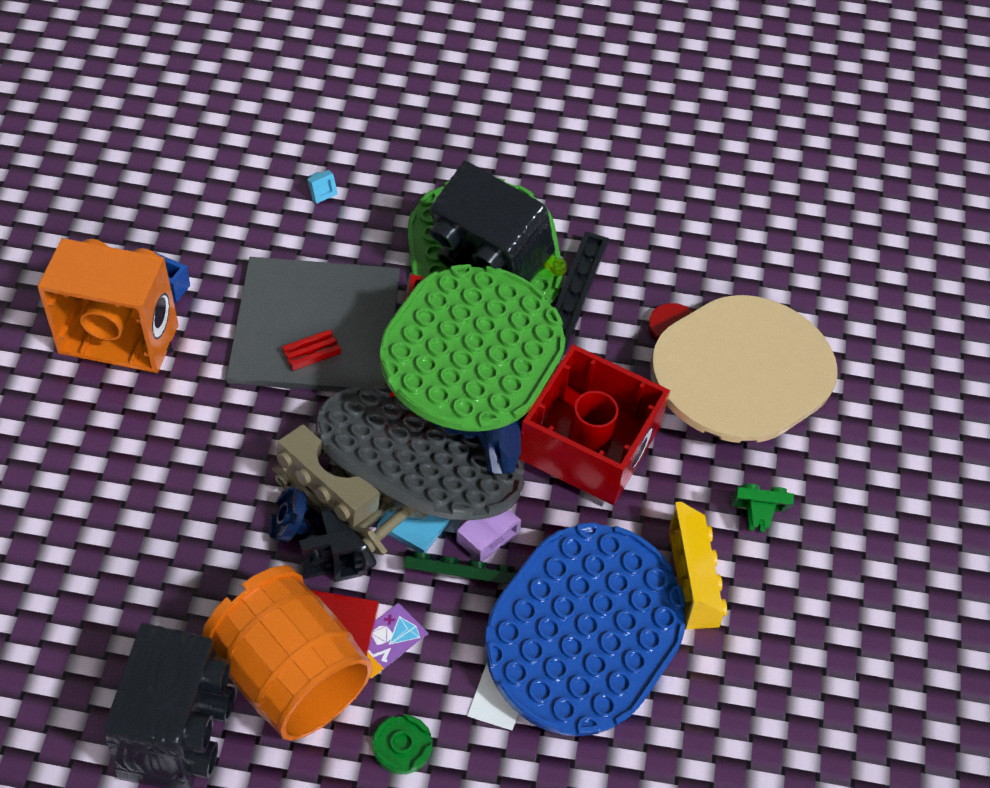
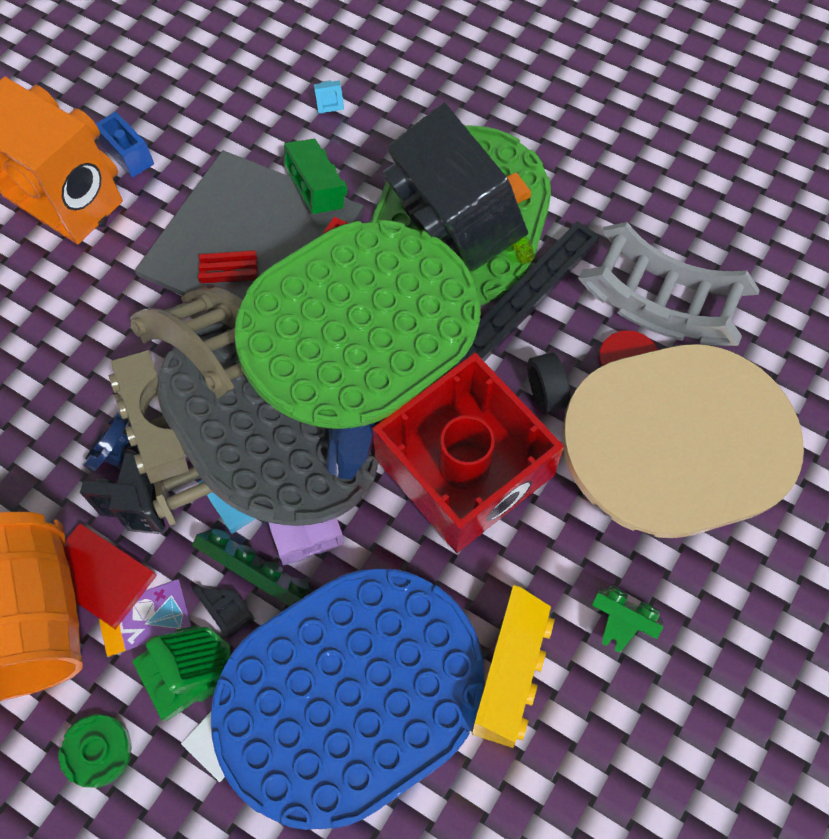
camera: 30 degrees right, 10 degrees up
none -> dark tan fence [130,287,244,399]
none -> green piece [132,625,231,721]
none -> black tile [192,586,255,639]
none -> green brick [284,138,347,214]
none -> black tyre [527,352,571,414]
none -> light grey fence [578,222,760,346]

